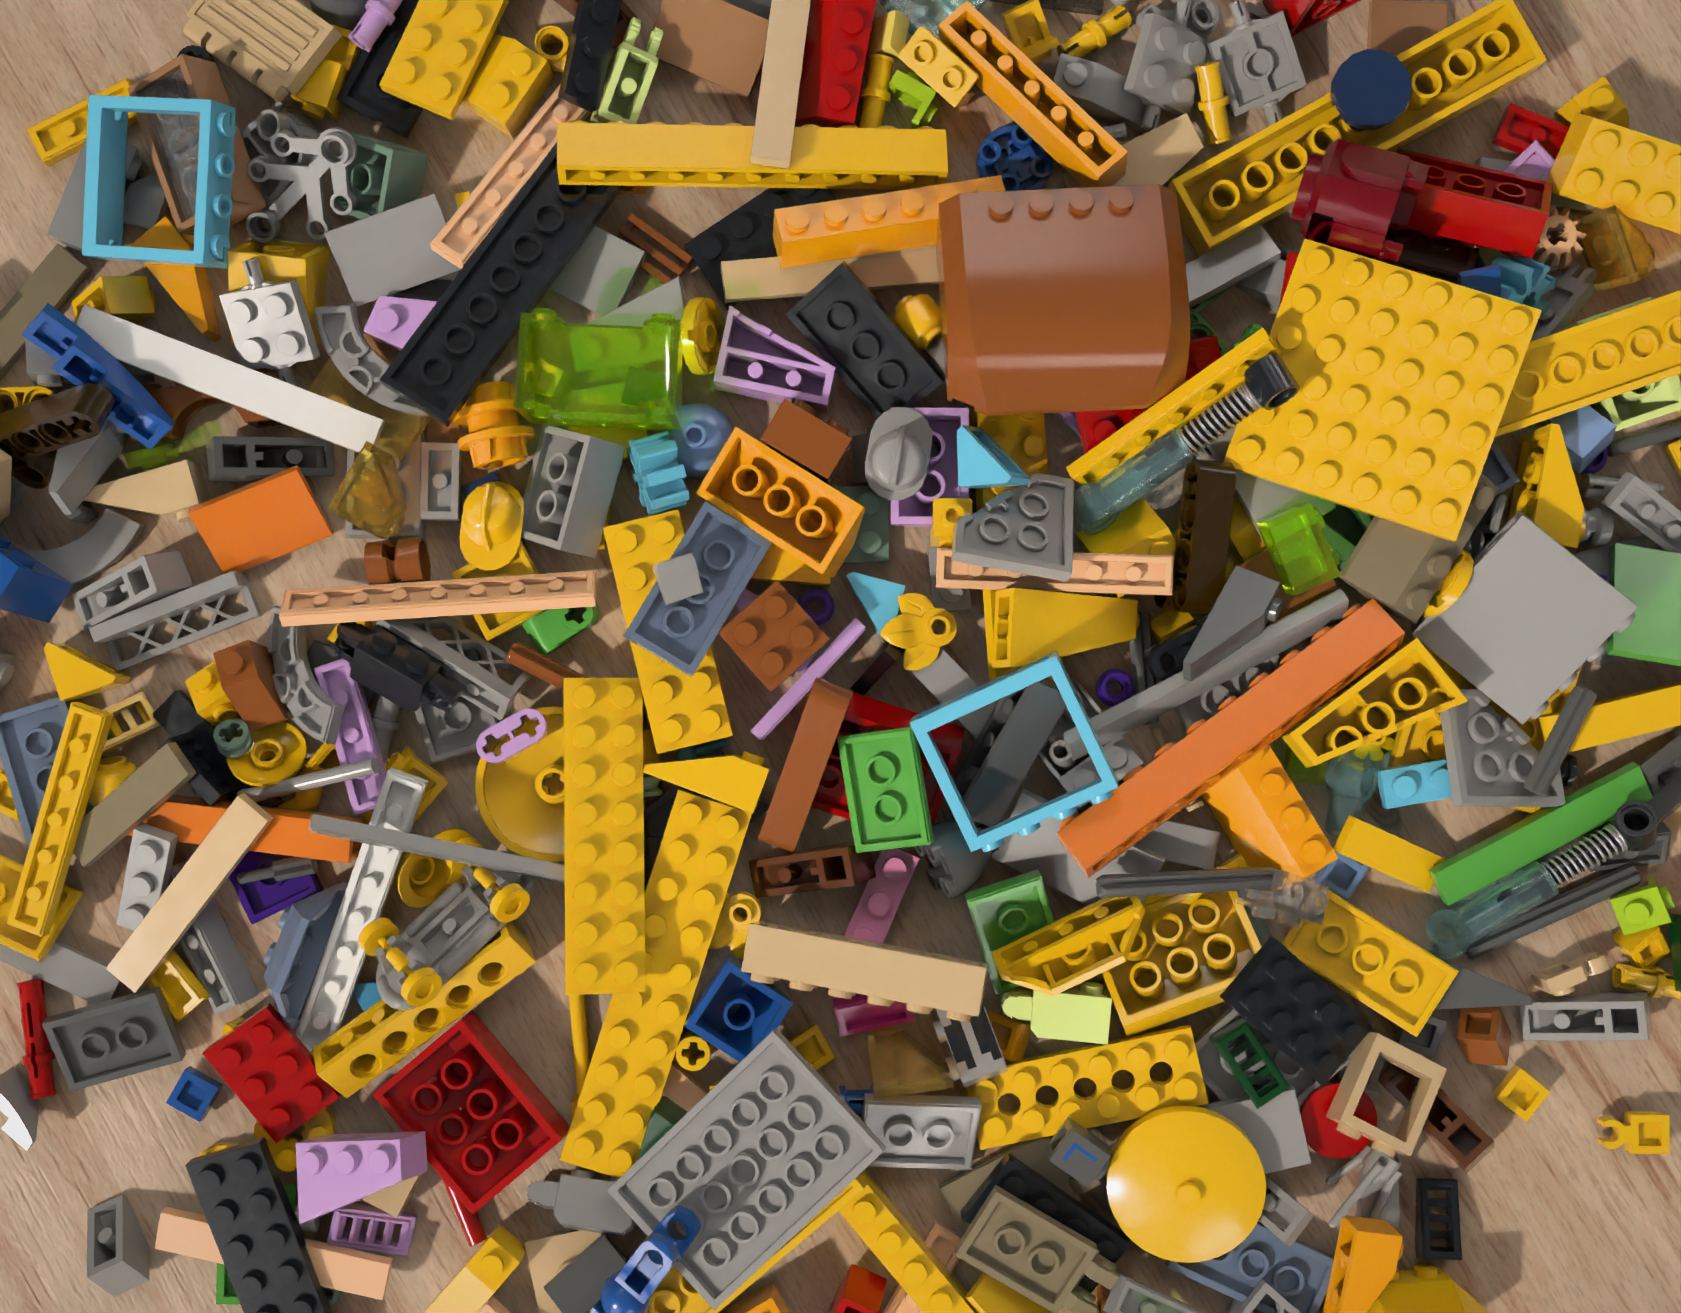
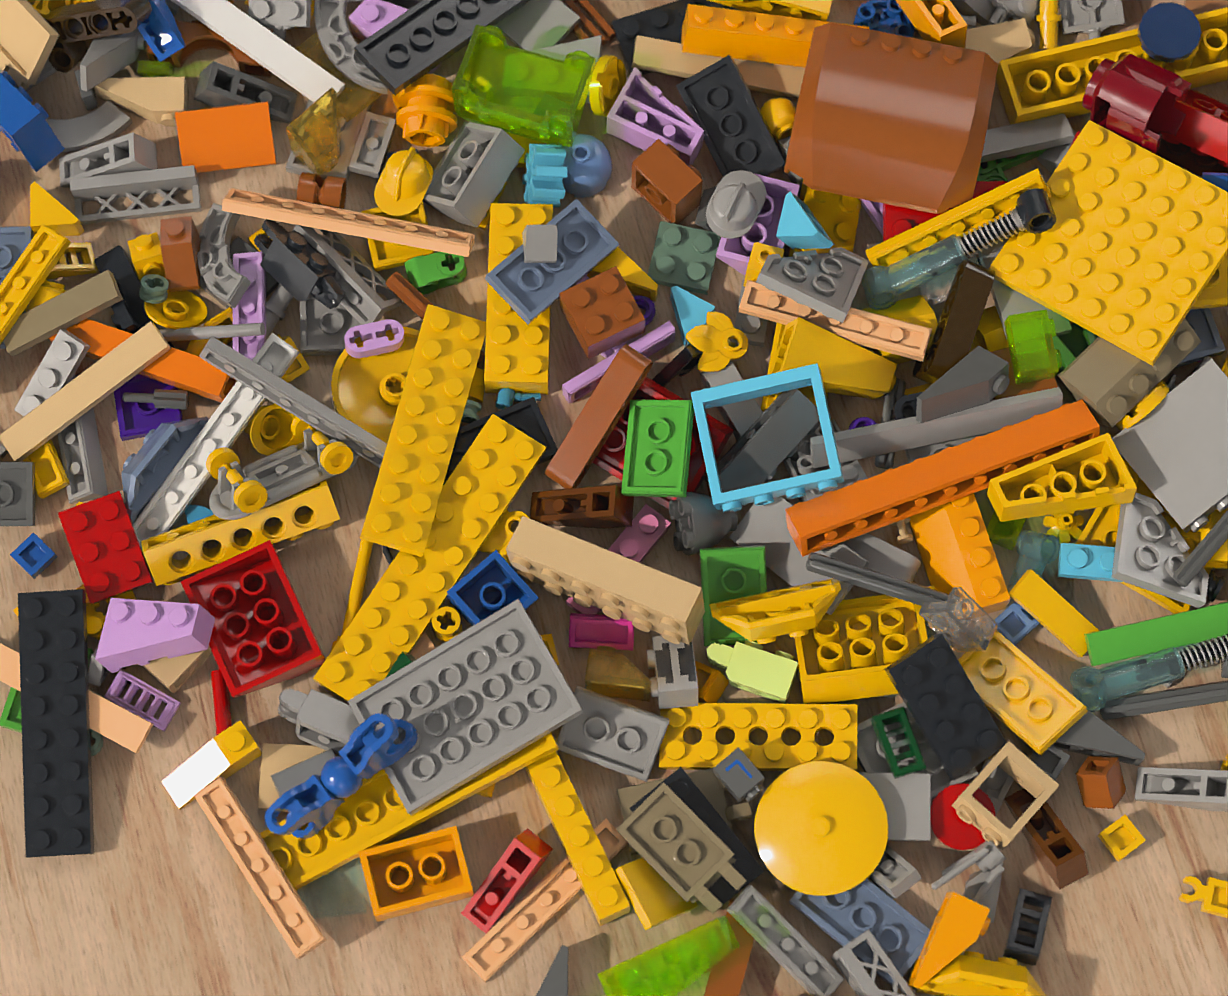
camera: 15 degrees right, 15 degrees down
yellow slope [643,751,771,814] -> none
light orange slope [696,427,866,578] -> none
tan plate [1531,951,1610,996] -> none

